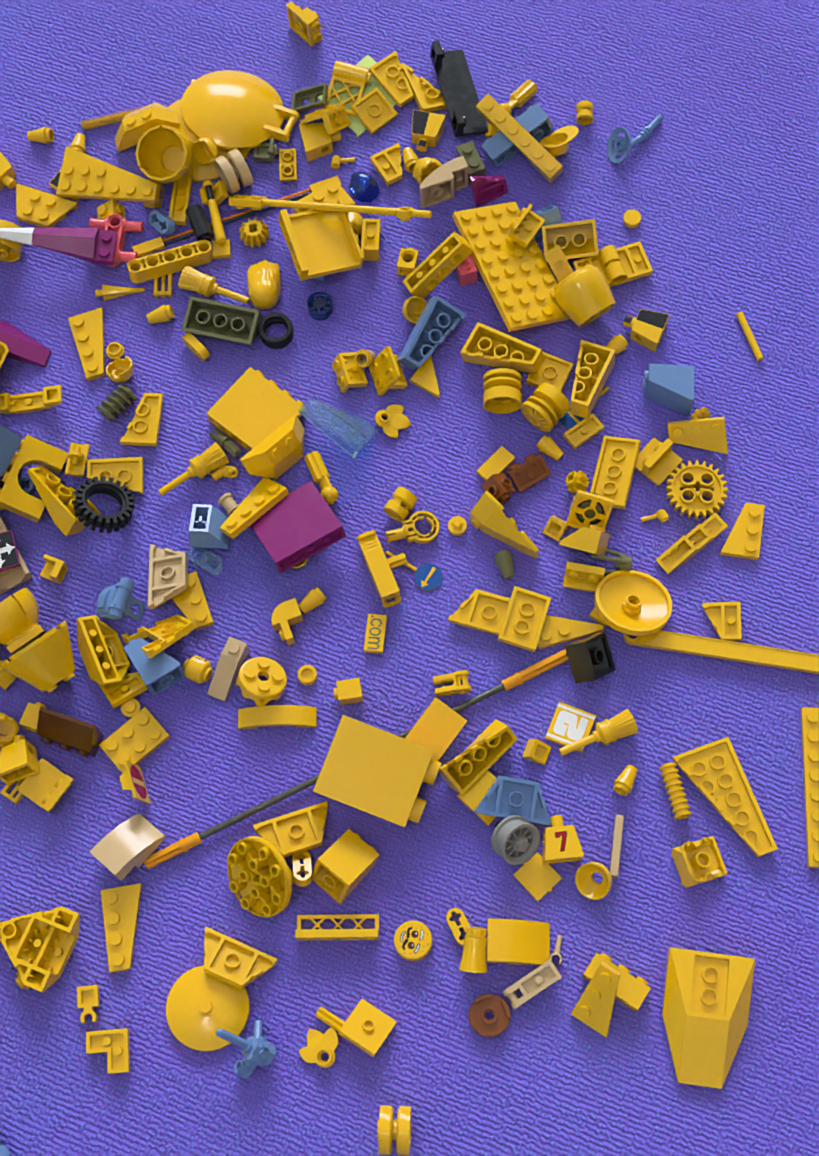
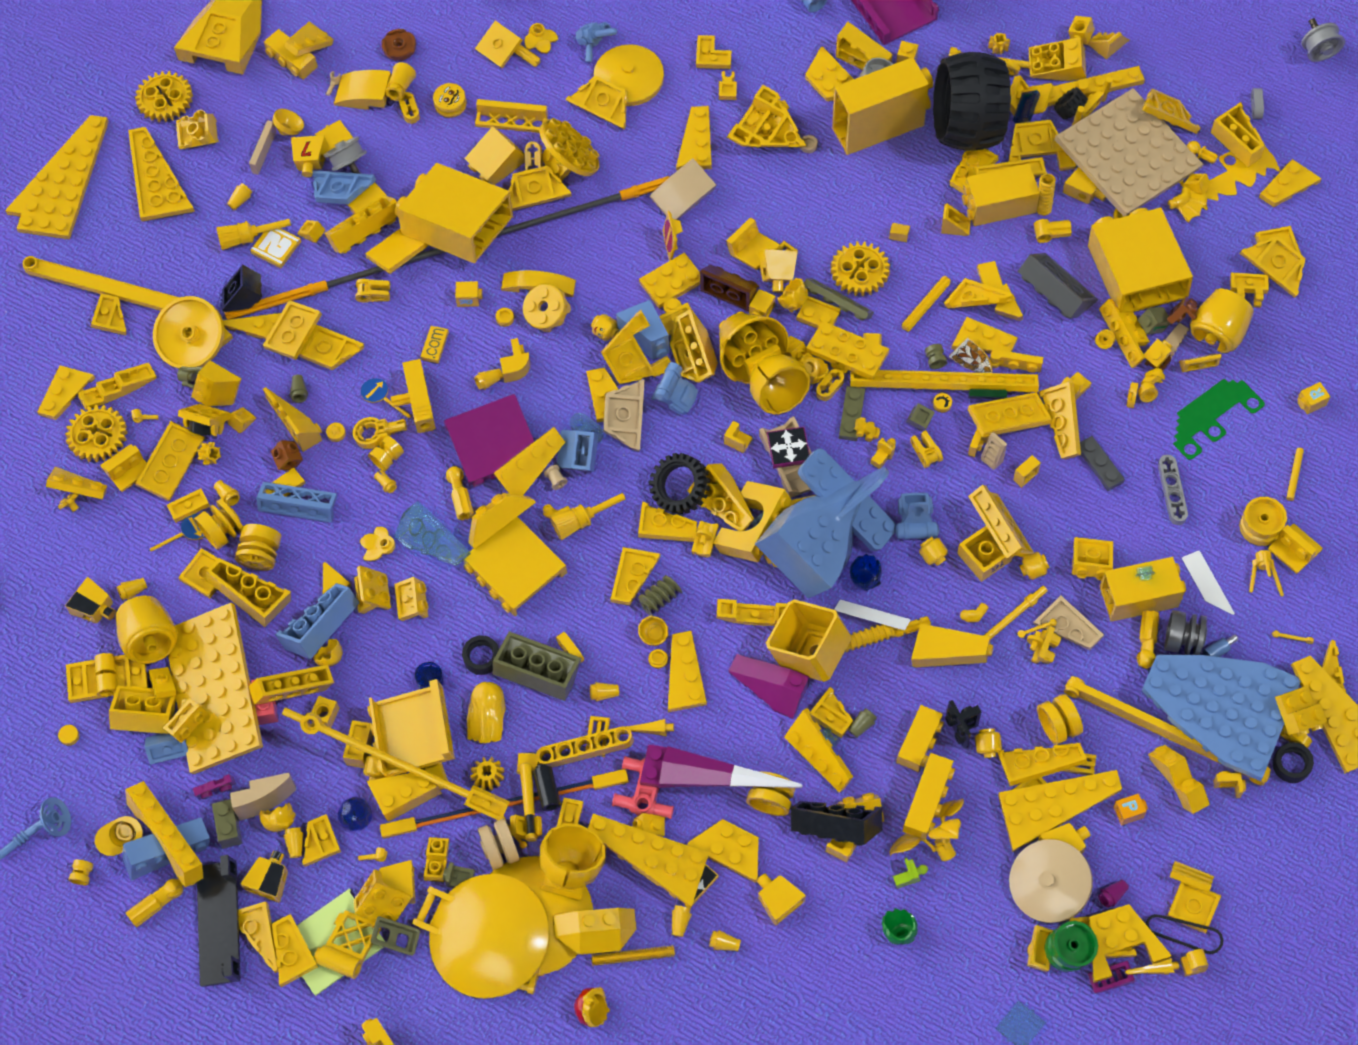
camera: 175 degrees left, 5 degrees down
medium blue beam [149,210,175,235] -> none
yellow piece [178,266,250,305] -> none
yellow hair [192,137,218,166] -> none
tan slope [207,636,250,702] -> none
olive axle [210,428,242,457] -> none
yellow tile [350,87,398,135] -> none
yellow cone [354,349,375,368] -> none
tan plate [502,959,562,1010] -> none
dark orange bracket [505,453,551,492] -> none
yellow bracket [563,562,605,593] -> none
yellow wedge [571,340,615,419] -> none
medium blue slope [642,364,694,416] -> none
yellow piece [659,762,692,820] -> none
none -> yellow gear [135,71,193,122]
none -> medium blue fence [256,482,337,523]
none -> yellow pin [374,470,397,493]
none -> yellow hair [574,987,610,1028]

